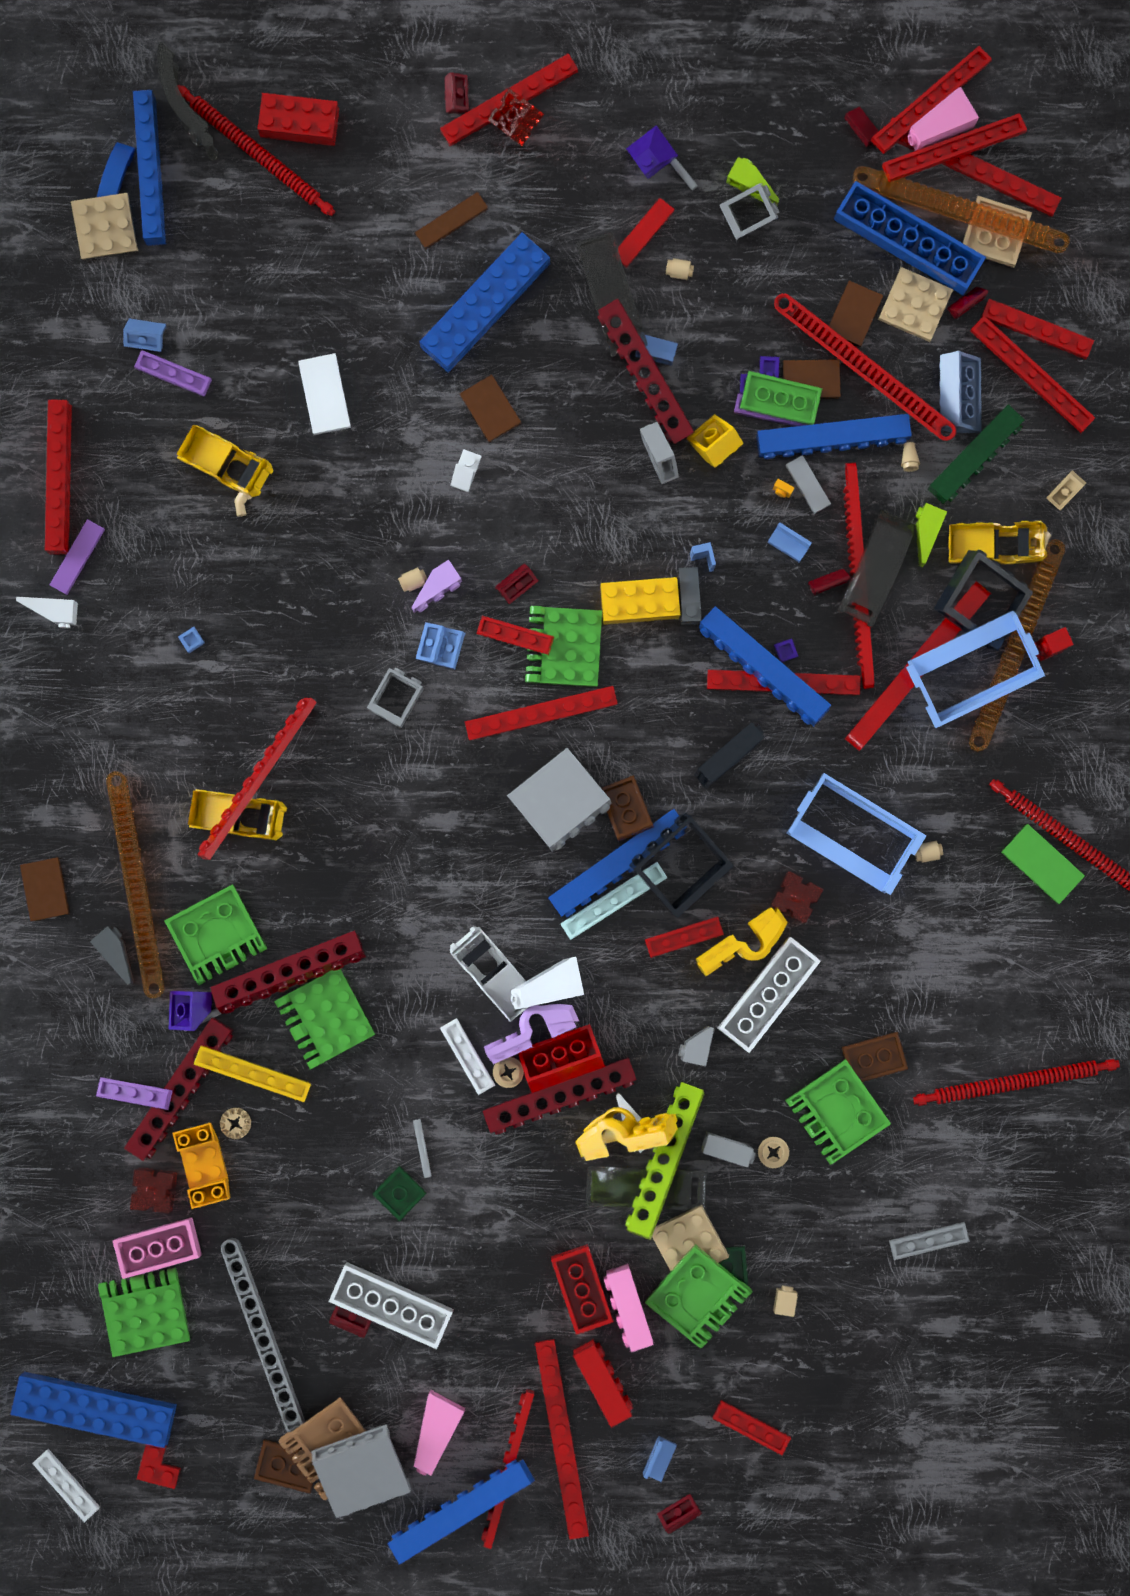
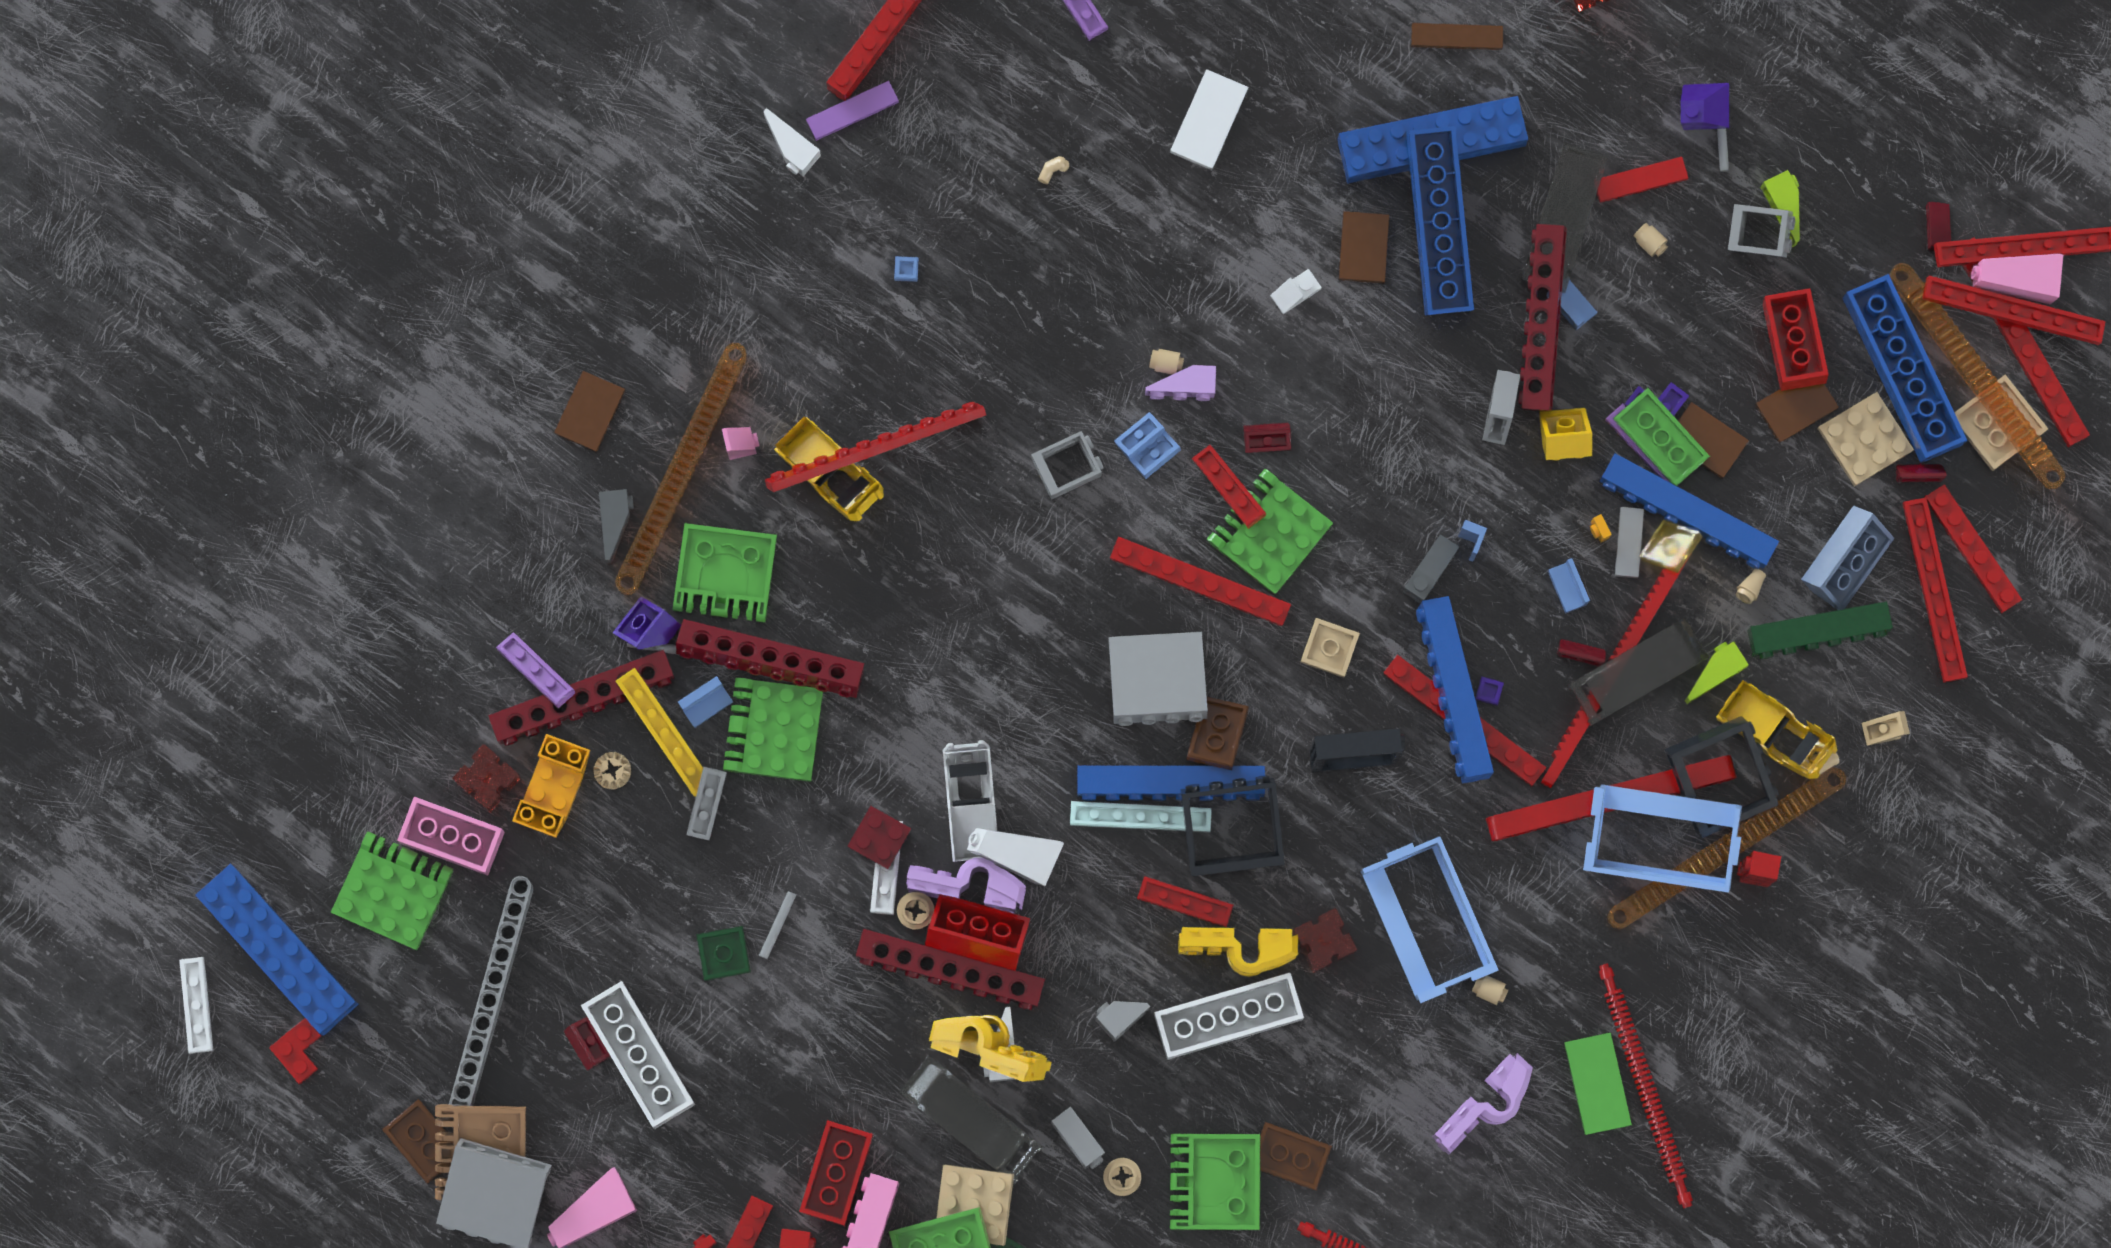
camera: 35 degrees right, 5 degrees down
yellow piece [177,425,273,497] -> none
yellow brick [600,577,680,625] -> none
lime brick [625,1082,704,1240] -> none
red gear [774,294,957,441] -> none
none -> medium blue panel [678,676,733,728]
none -> light grey tile [686,766,726,840]
none -> bright pink slope [722,427,759,460]
none -> dark red plate [847,806,912,870]
none -> tan plate [1300,618,1360,678]
none -> blue brick [1406,126,1474,316]
none -> lavender piece [1432,1053,1533,1155]
none -> clear yellow tile [1639,520,1703,573]
none -> red brick [1763,288,1829,391]

